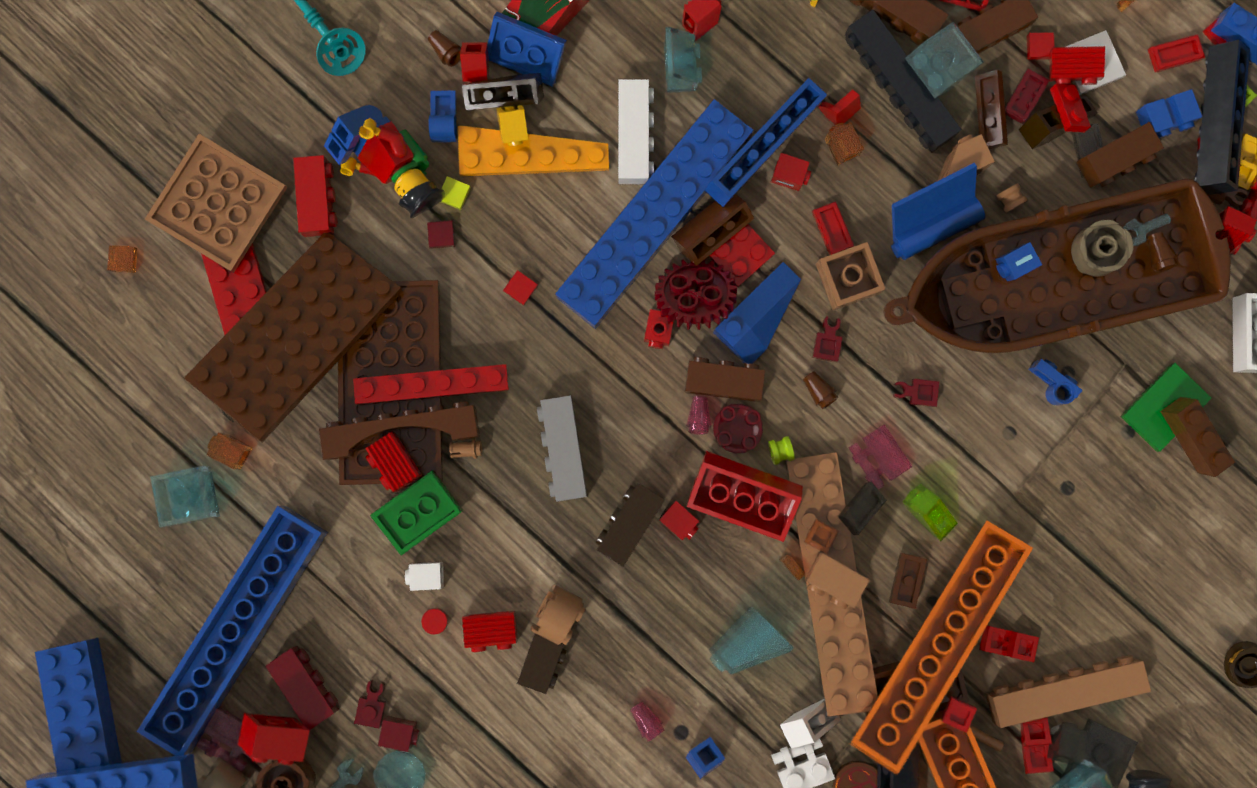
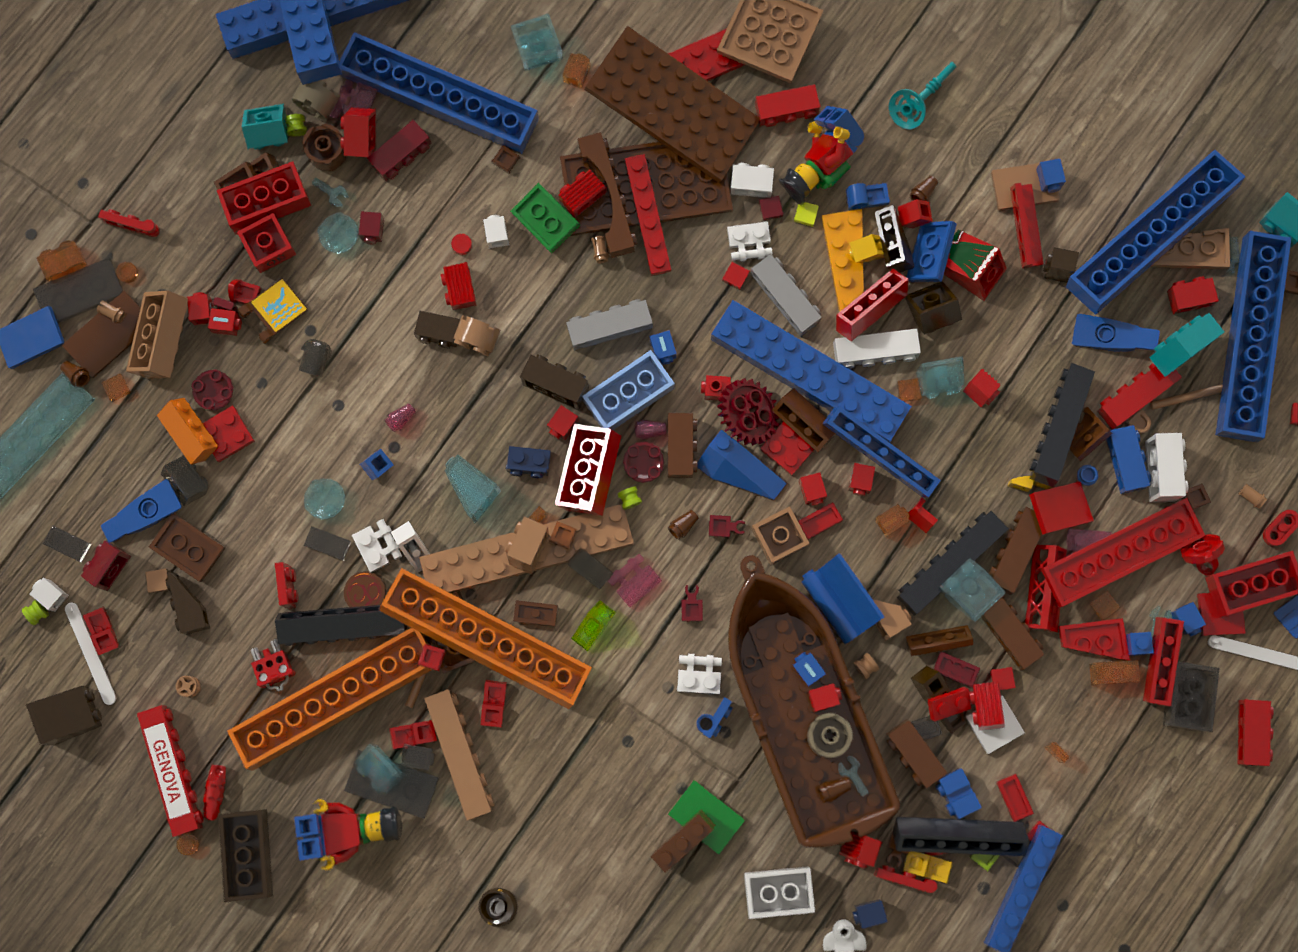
camera: 90 degrees right, 5 degrees down
dark red plate [354,680,386,729] -> none
none -> reddish brown tile [492,145,520,174]
none -> dark blue bracket [505,446,551,479]
none -> light blue brick [582,350,675,430]
none -> blue brick [650,330,677,365]
none -> white plate [677,654,722,694]
none -> white plate [727,222,772,262]
none -> white brick [730,163,774,198]
none -> light grey brick [750,254,822,337]
none -> red brick [799,472,827,506]
none -> red brick [808,683,842,713]
none -> red brick [836,269,909,342]
none -> clear orange tile [897,378,921,402]
none -> dark brown slope [905,281,962,334]

